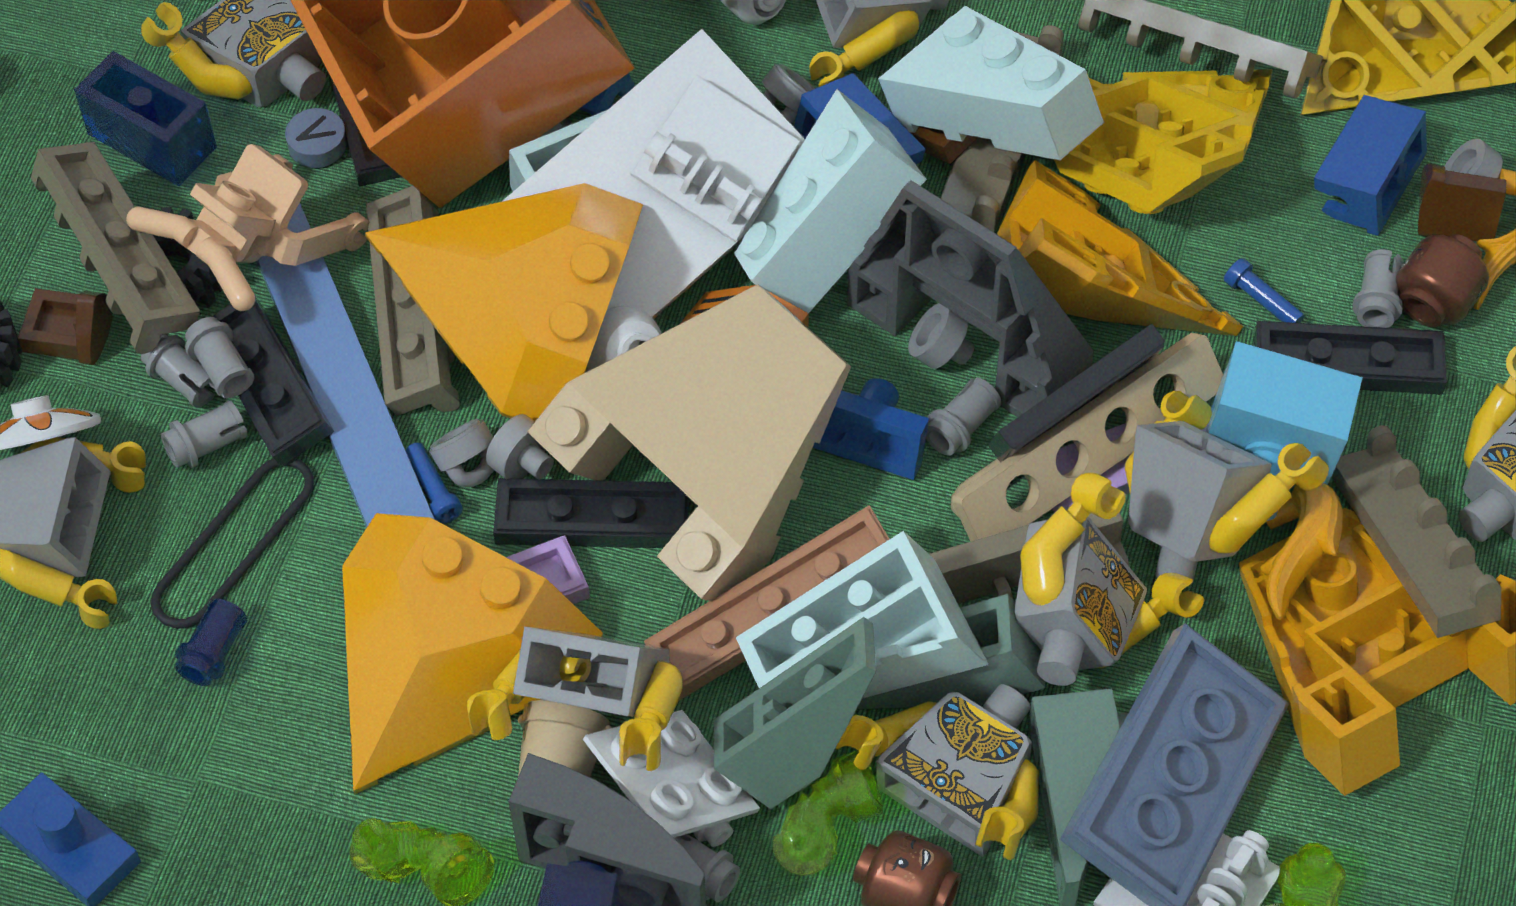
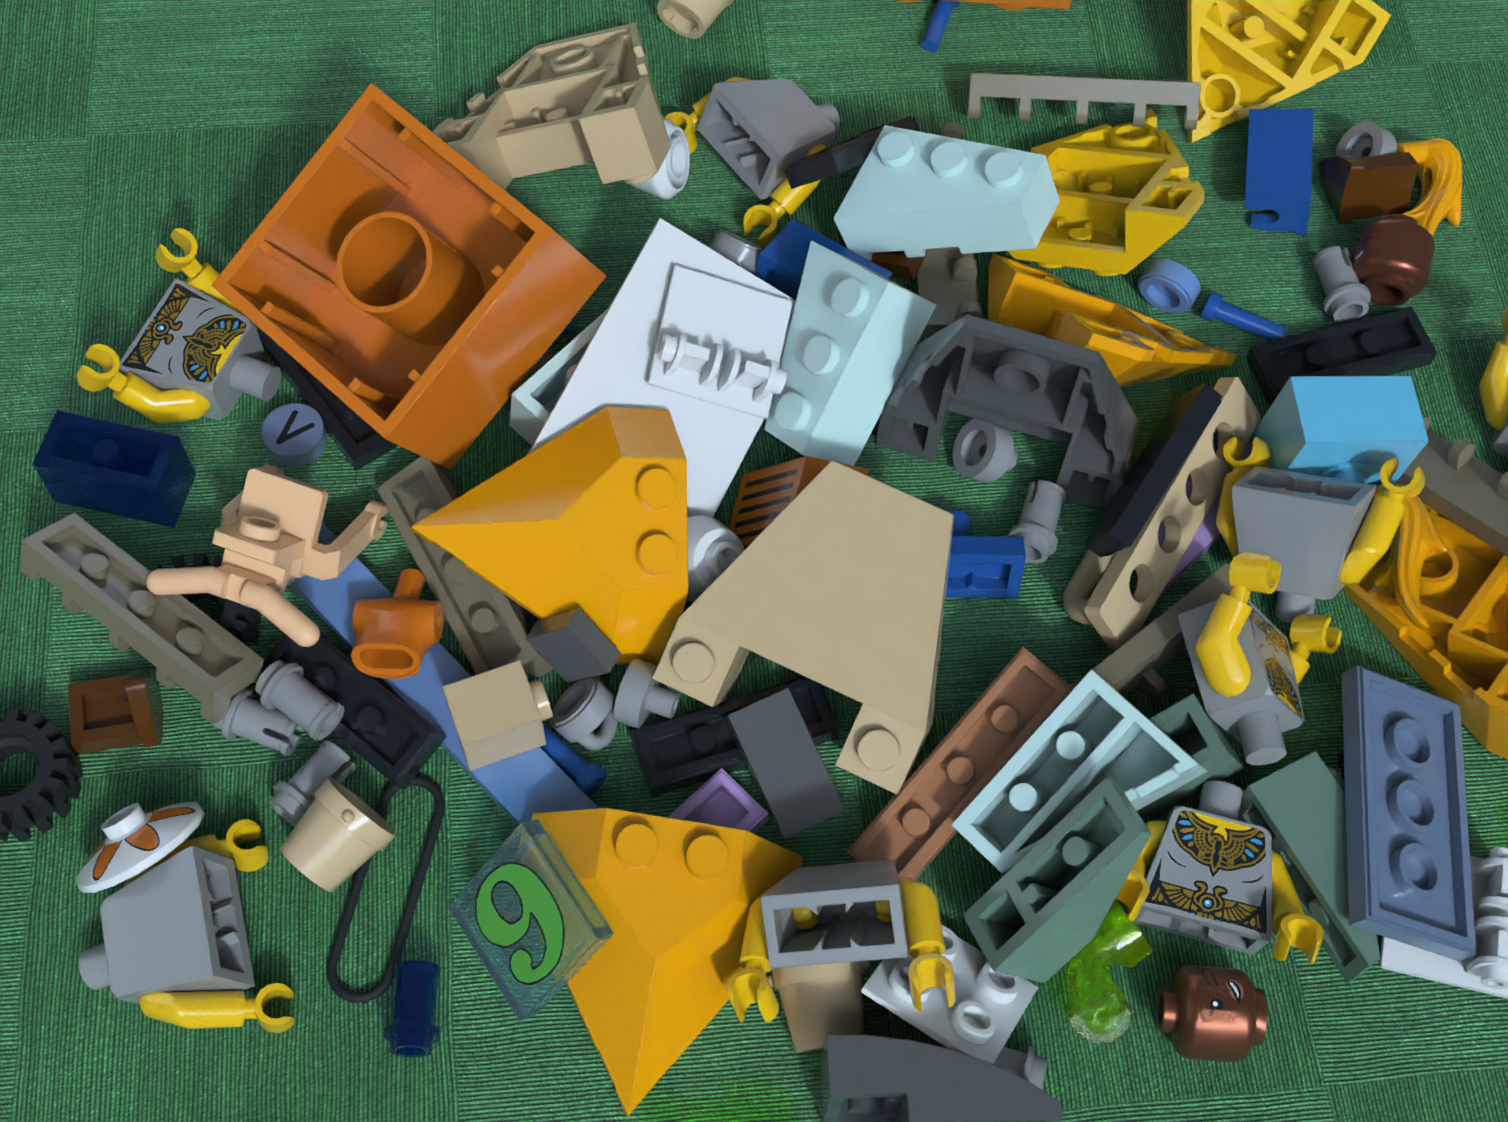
camera: 25 degrees left, 5 degrees up
none -> tan piece [280,777,396,892]
none -> orange piece [351,568,444,679]
none -> tan brick [442,660,553,771]
none -> clear light blue tile [447,819,614,1021]
none -> dark grey tile [526,608,621,683]
none -> dark grey tile [725,688,845,840]
none -> black tile [784,115,920,189]
none -> medium blue tile [1138,258,1201,314]

